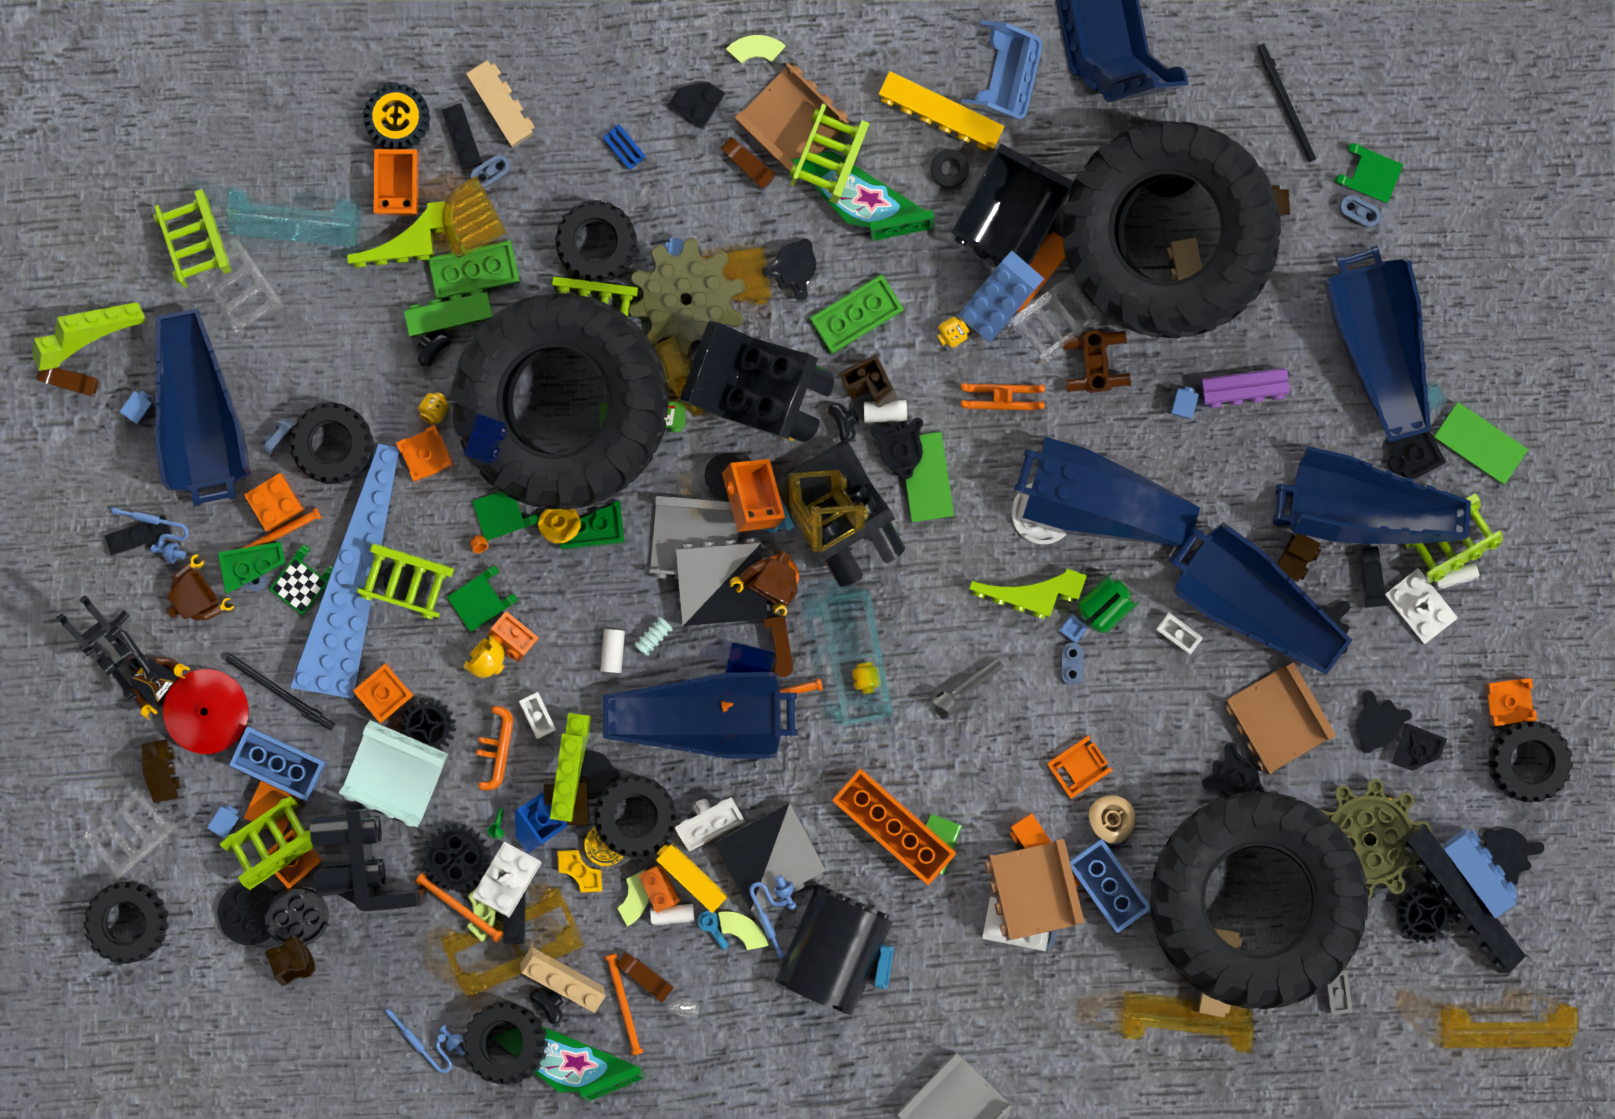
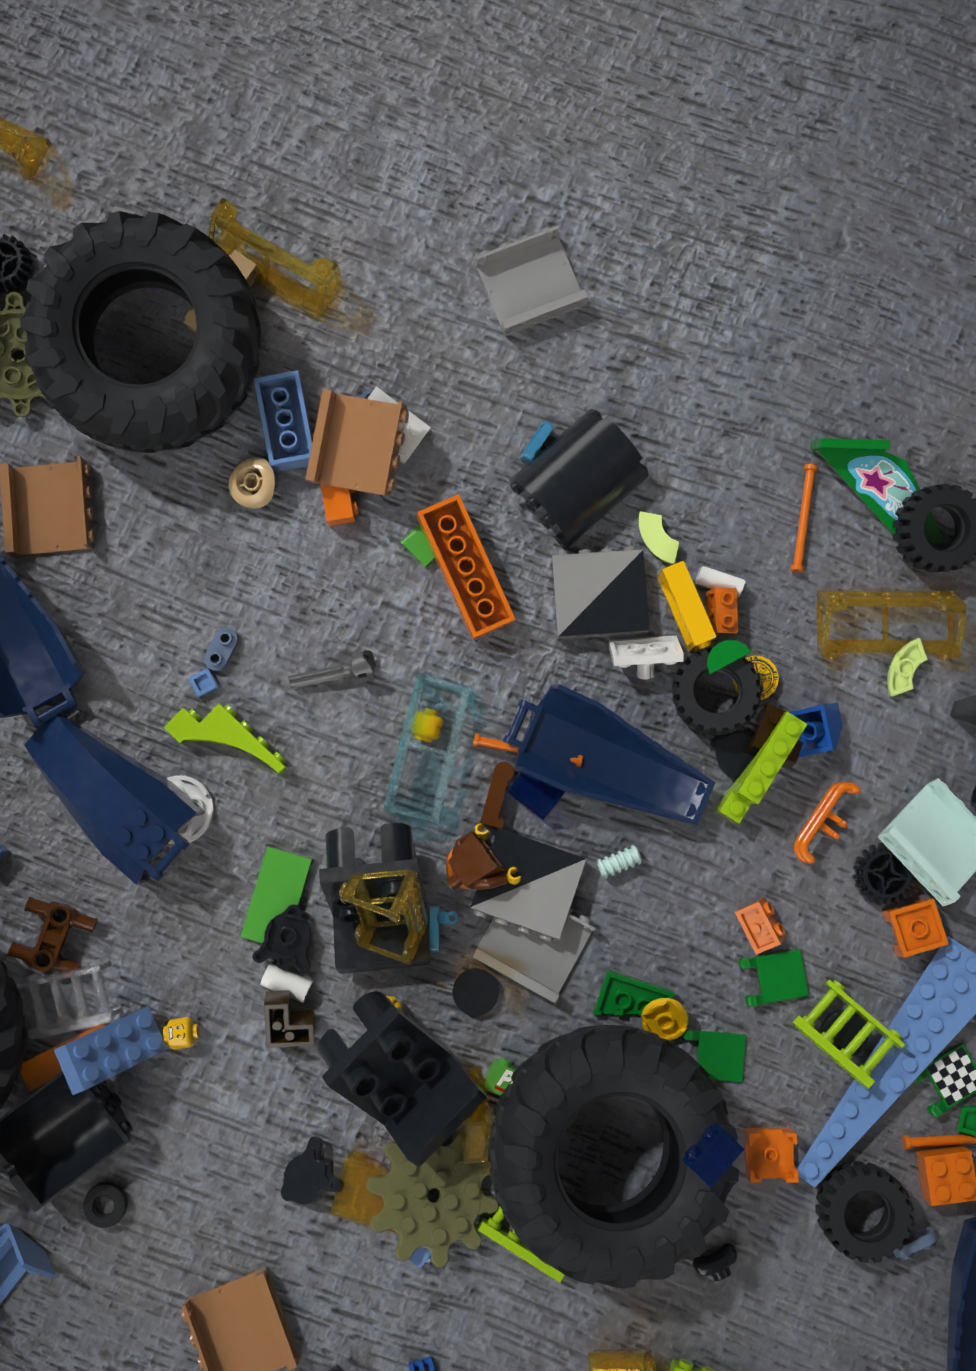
camera: 155 degrees left, 5 degrees down
bright green brick [404,290,493,338] -> none
orange bar [415,873,504,943] -> none
yellow head [418,392,450,425] -> none
black gear [421,823,491,893] -> none
bright green tile [428,240,520,300] -> none
yellow cylinder [464,635,505,678] -> none
orange hinge [470,535,489,553] -> none
white plate [472,842,541,918] -> none
green hand [487,808,504,839] -> none
black plate [503,890,526,944] -> none
white brick [519,692,556,739] -> none
tan brick [520,947,606,1013] -> none
black piece [530,988,564,1025] -> none
black tyre [555,200,637,283] -> none
yellow tile [557,850,603,893] -> none
white brick [600,629,625,673] -> none
reddish brown leg [616,951,674,1003] -> none
yellowish green tile [618,869,649,927] -> none
clear cone [667,999,700,1020] -> none
dark azure plate [698,910,729,950] -> none
reddish brown leg [720,136,776,191] -> none
orange piece [722,459,785,532] -> none
medium blue piece [749,875,796,960] -> none
lime fence [789,104,870,204] -> none
piece [791,151,934,241] -> none
bright green tile [810,274,904,354] -> none
black piece [828,403,860,442] -> none
yellow brick [878,71,1005,152] -> none
orange piece [960,383,1045,410] -> none
orange container [1046,735,1113,799] -> none
green cylinder [1078,572,1139,633] -> none
white brick [1156,612,1203,655] -> none
black tile [1202,742,1264,796] -> none
none -> green tile [707,640,751,675]

